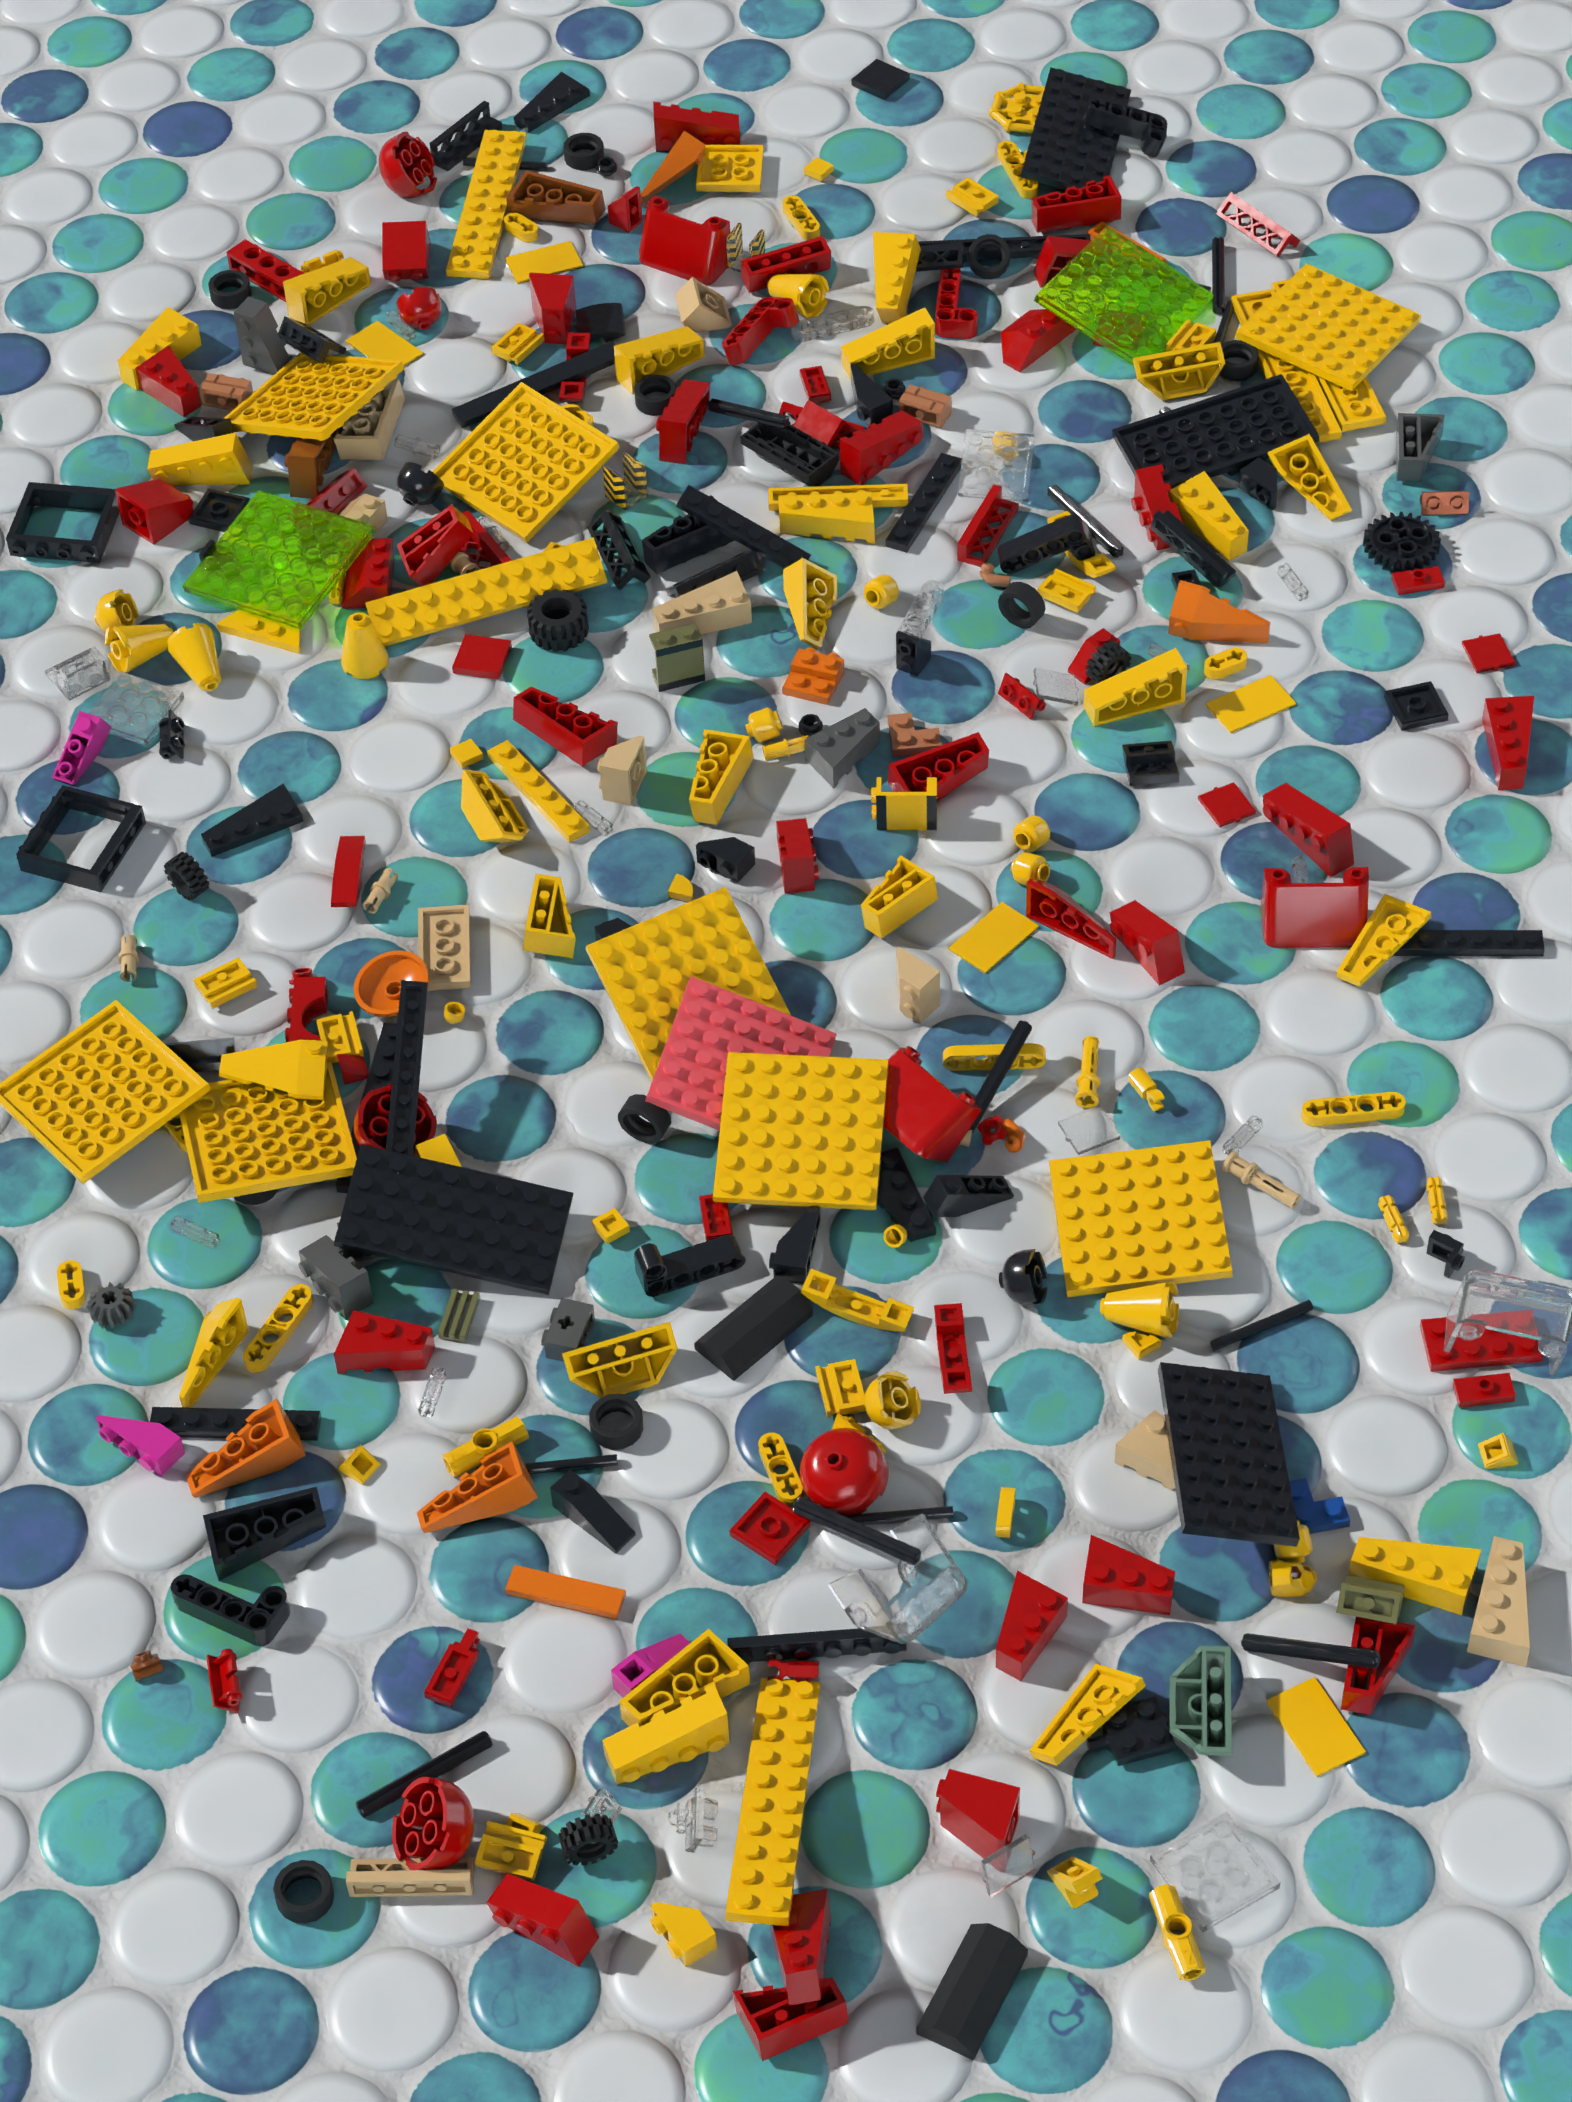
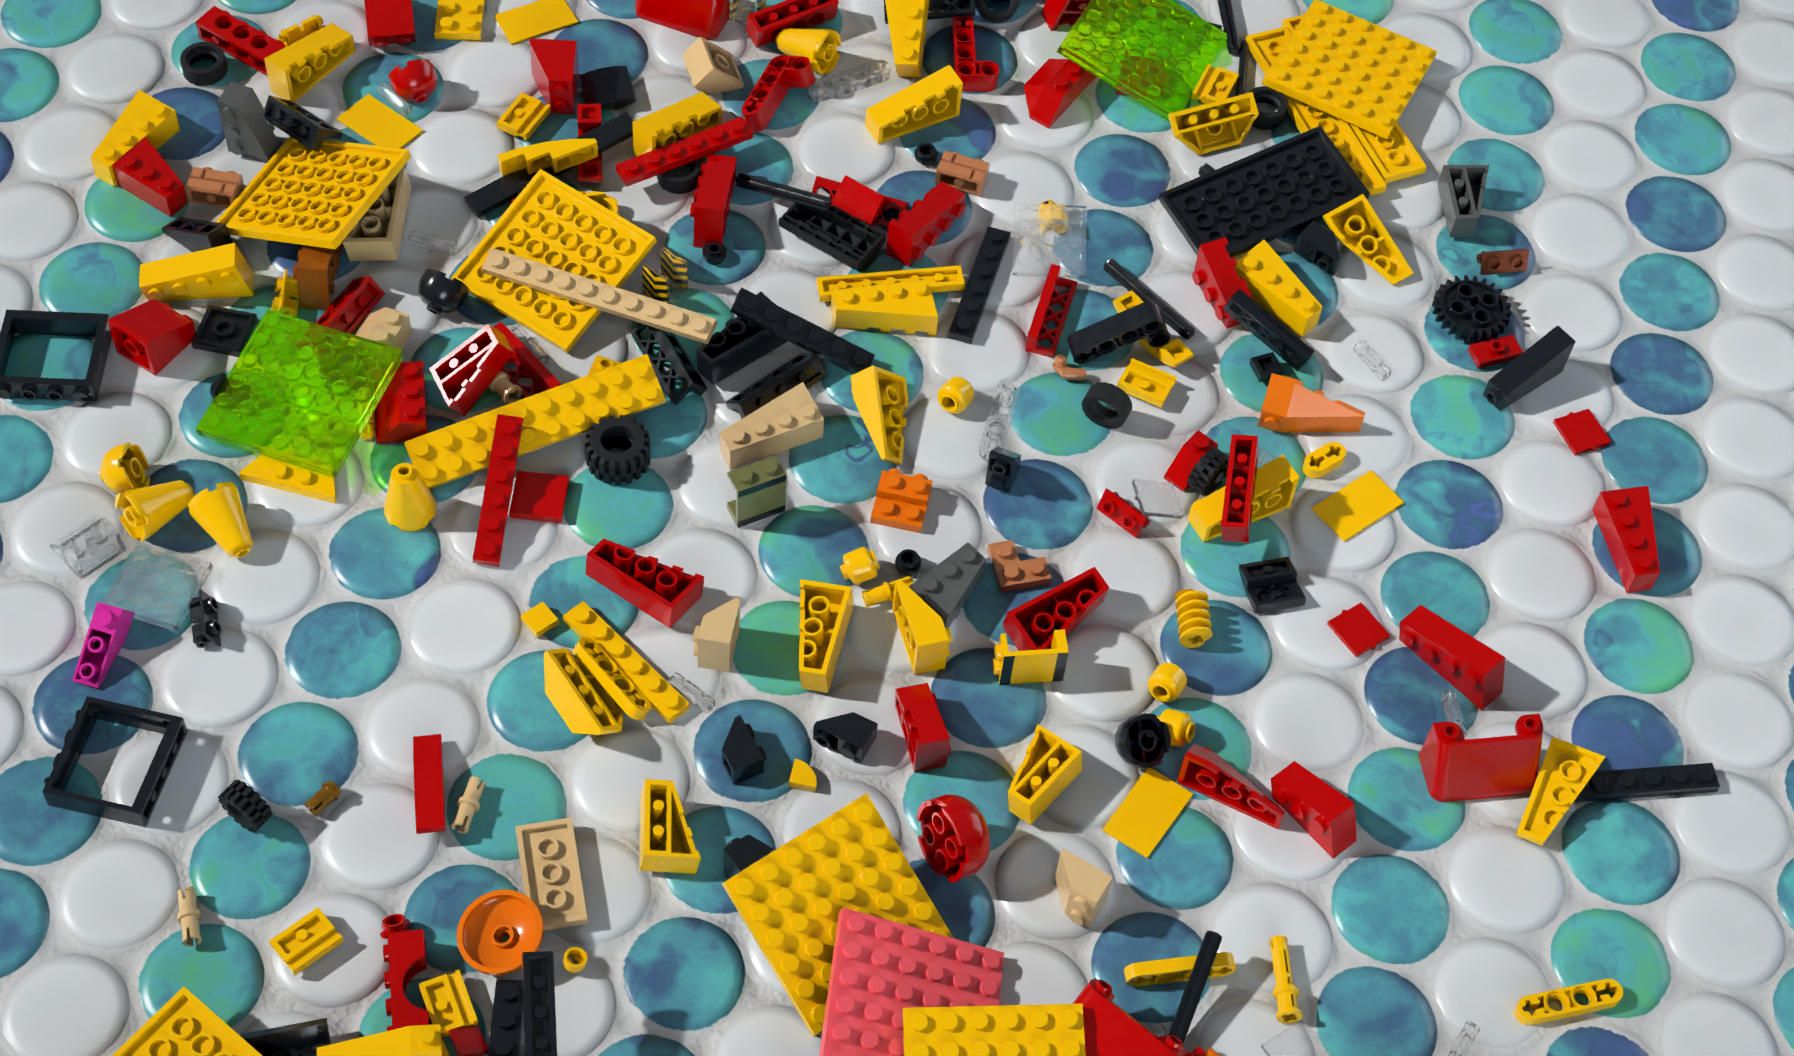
camera: 15 degrees left, 5 degrees up
black wing [201,784,304,857] -> none
red plate [800,366,832,403] -> none
black slope [850,363,893,426] -> none
yellow bar [1128,1068,1165,1112] -> none
black tile [1384,681,1449,731] -> none
none -> yellow hinge [271,269,299,322]
none -> pearl gold pin [304,780,341,816]
none -> red plate [473,414,524,567]
none -> tan plate [481,248,717,345]
none -> yellow slope [497,139,598,176]
none -> yellow beam [573,637,652,720]
none -> red plate [616,116,753,187]
none -> black plate [702,242,727,265]
none -> black slope [722,715,767,785]
none -> yellow slope [892,579,952,675]
none -> red cylinder [916,794,990,883]
none -> black cylinder [1115,713,1171,768]
none -> yellow piece [1175,589,1213,649]
none -> red brick [1221,434,1259,542]
none -> black slope [1483,325,1576,411]

